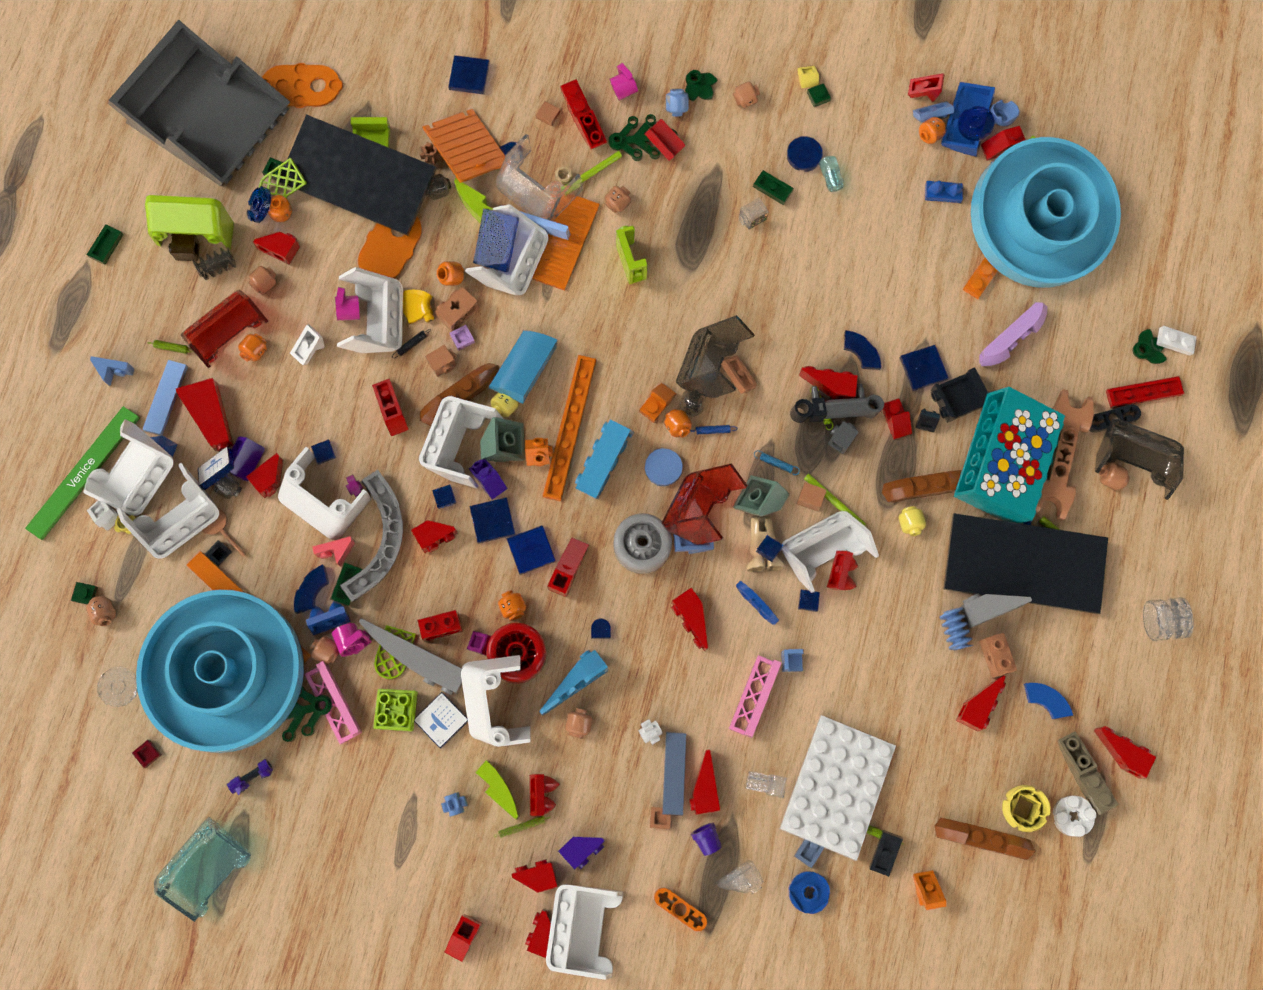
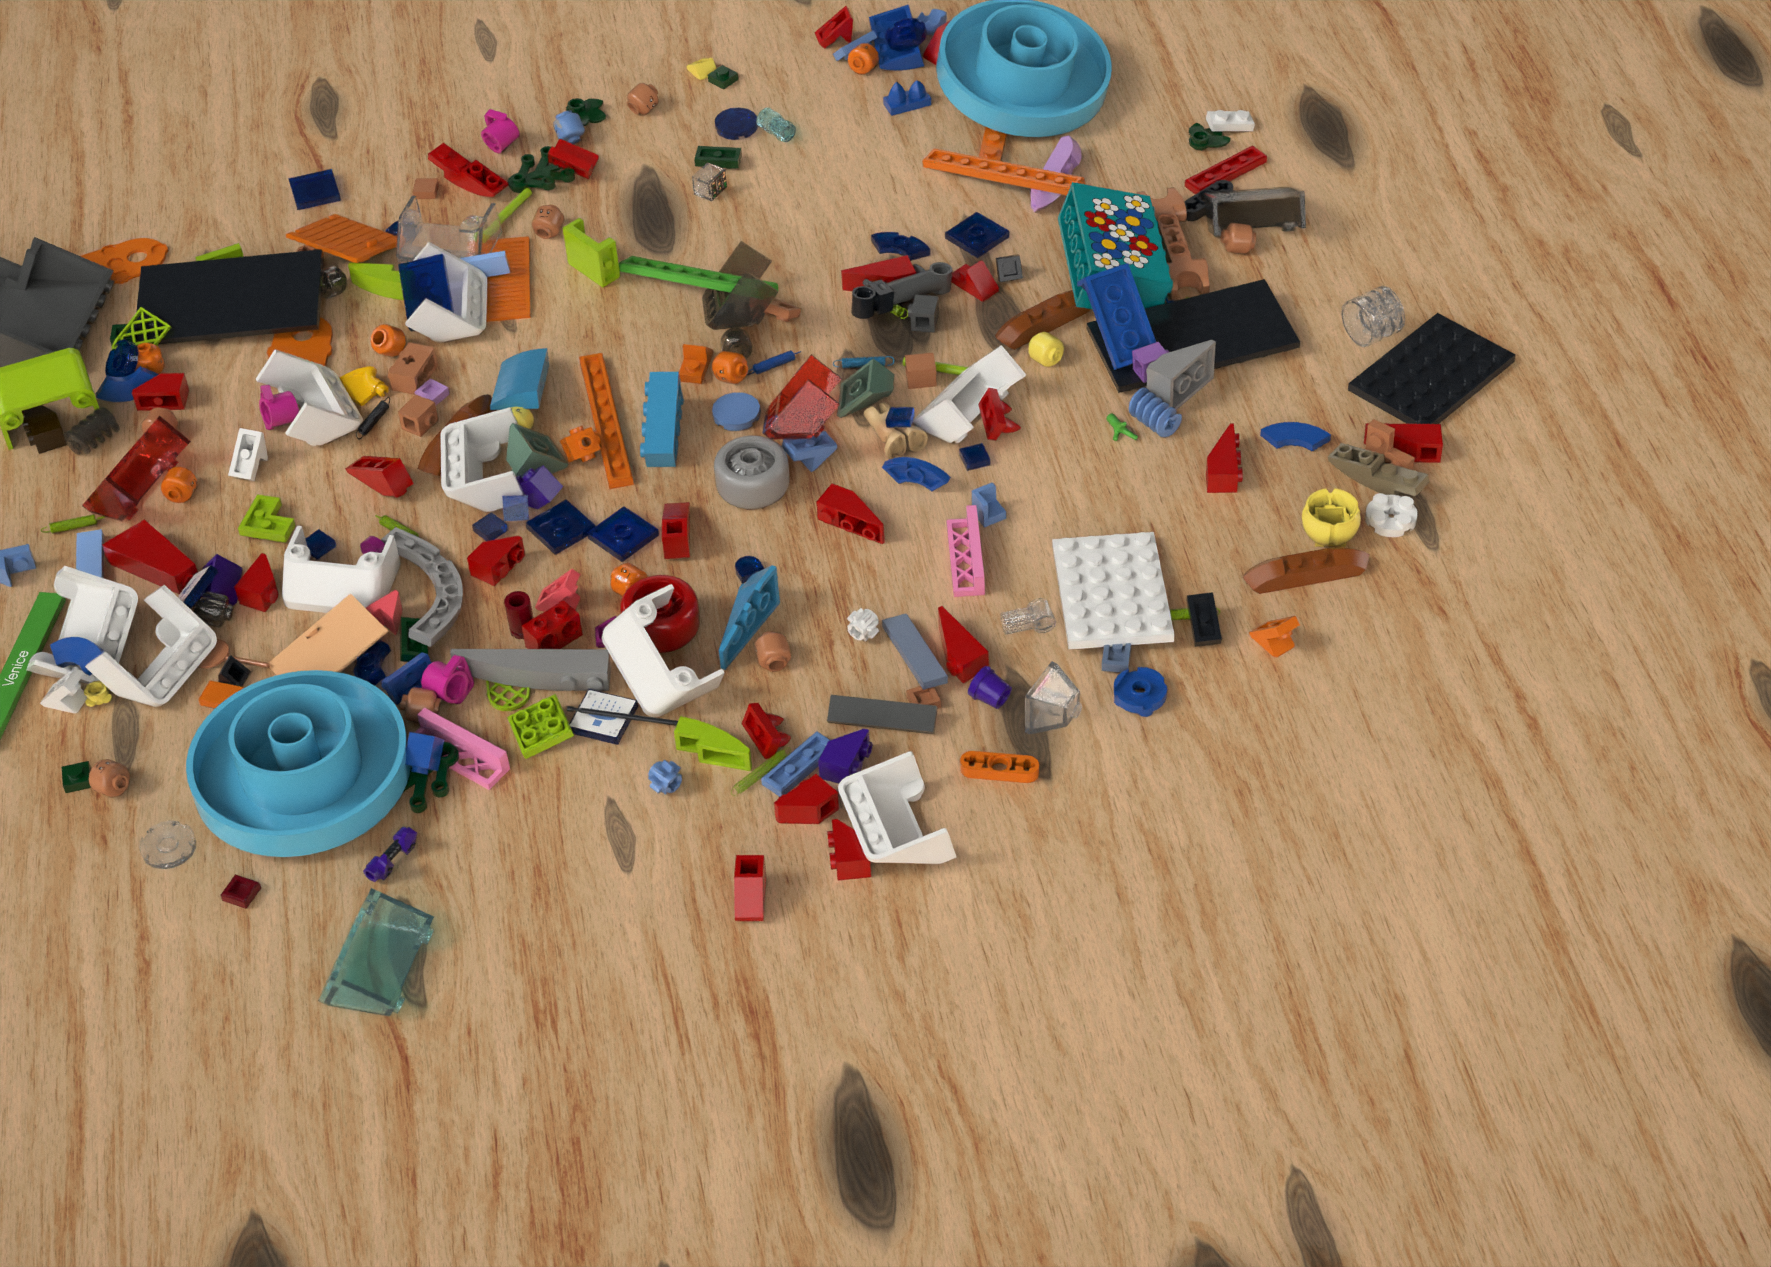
camera: 20 degrees left, 30 degrees down
black panel [931,367,988,423] -> none
nougat brick [979,633,1017,678] -> none
none -> blue tile [50,637,105,676]
none -> blue tile [96,366,159,402]
none -> lime plate [238,494,296,543]
none -> light nougat container [269,593,389,675]
none -> lime piece [375,515,419,537]
none -> blue brick [405,732,444,775]
none -> clear blue tile [502,495,529,521]
none -> dark red piece [504,591,534,639]
none -> coral slope [535,568,580,611]
none -> black piece [567,706,678,726]
none -> bright green tile [619,256,779,299]
none -> medium blue tile [761,731,830,797]
none -> dark grey tile [827,695,938,734]
none -> orange tile [922,148,1085,195]
none -> blue plate [1077,263,1156,370]
none -> bright green bar [1106,413,1138,441]
none -> medium lavender brick [1132,342,1169,383]
none -> black plate [1348,313,1516,424]
none -> nougat plate [1365,419,1415,470]

